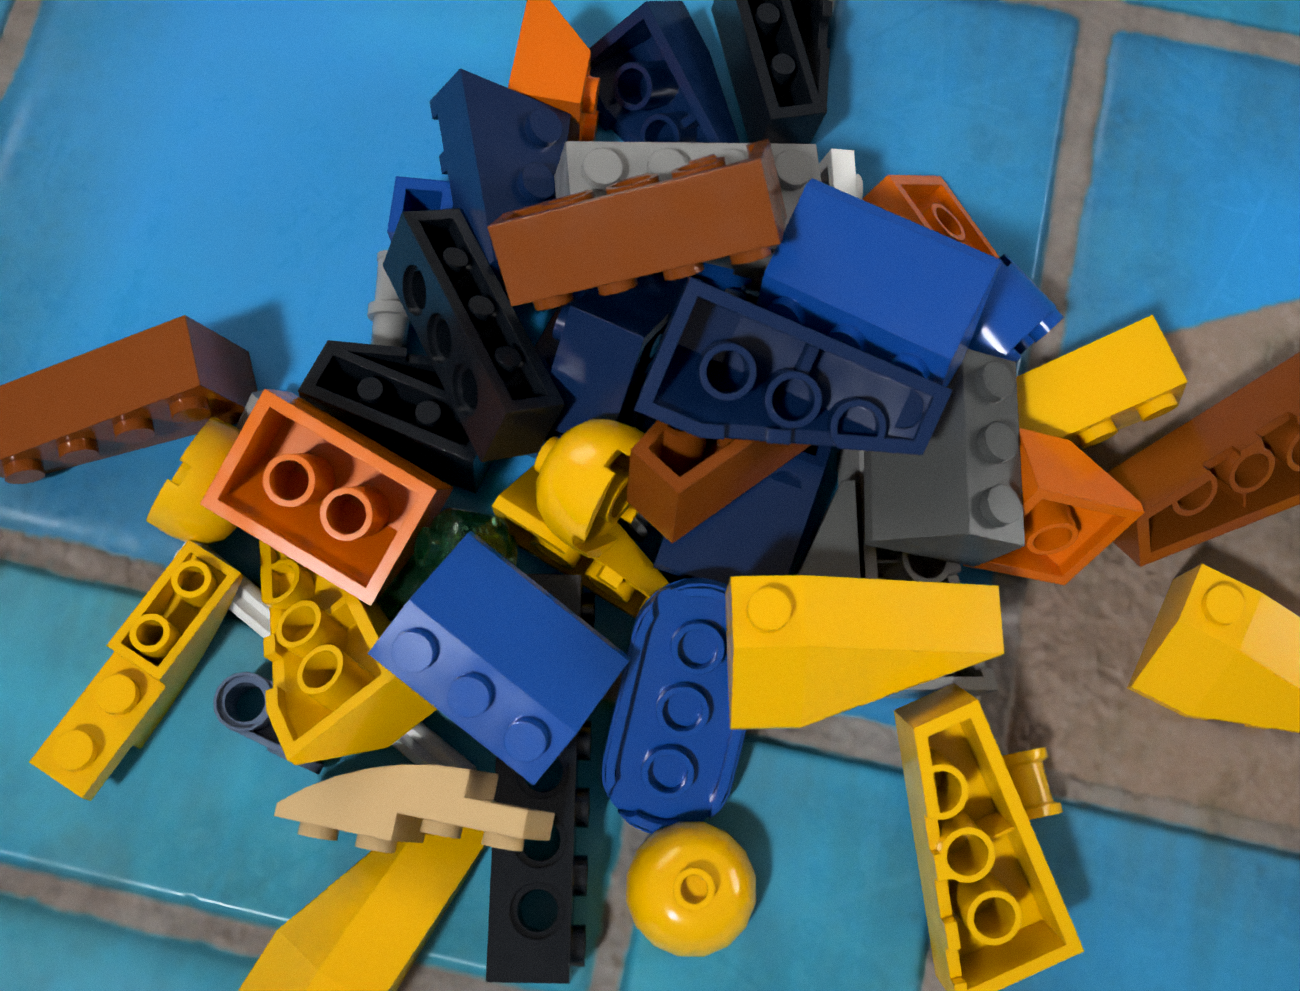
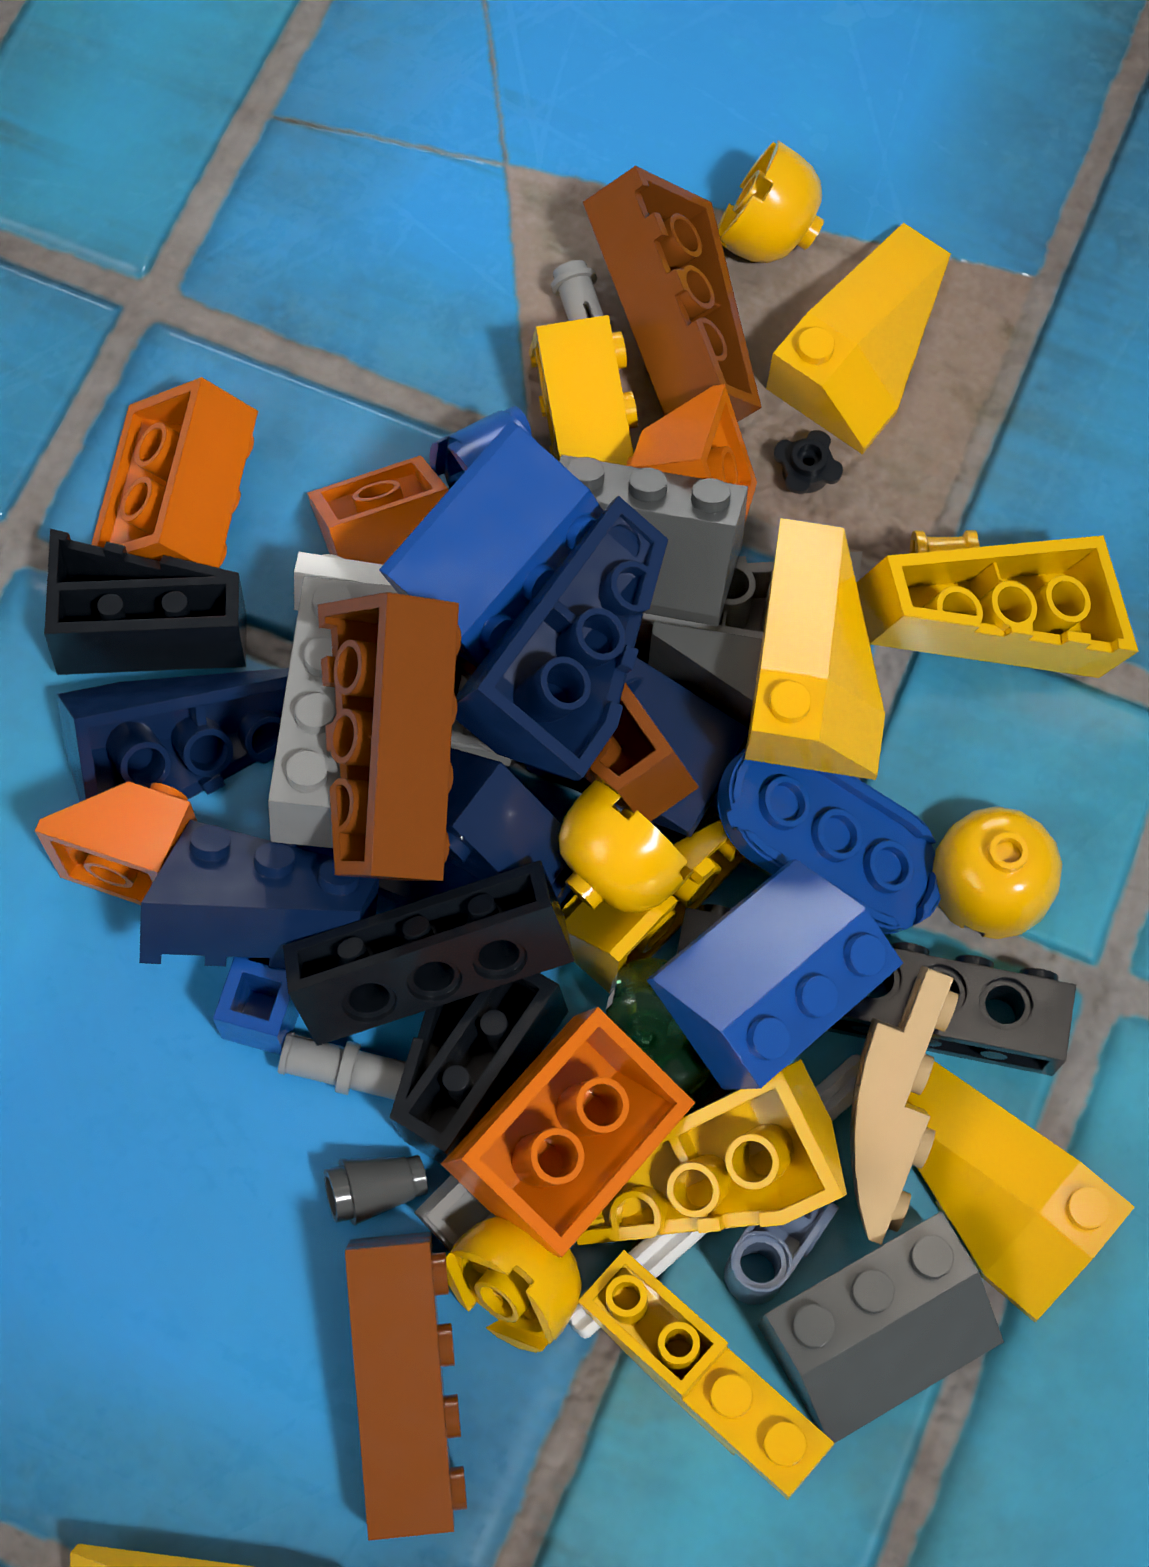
camera: 80 degrees left, 5 degrees down
none -> orange slope [91,377,258,568]
none -> dark grey cone [324,1155,428,1226]
none -> light grey pin [551,260,604,321]
none -> dark grey slope [757,1211,1004,1444]
none -> black plate [774,430,843,494]

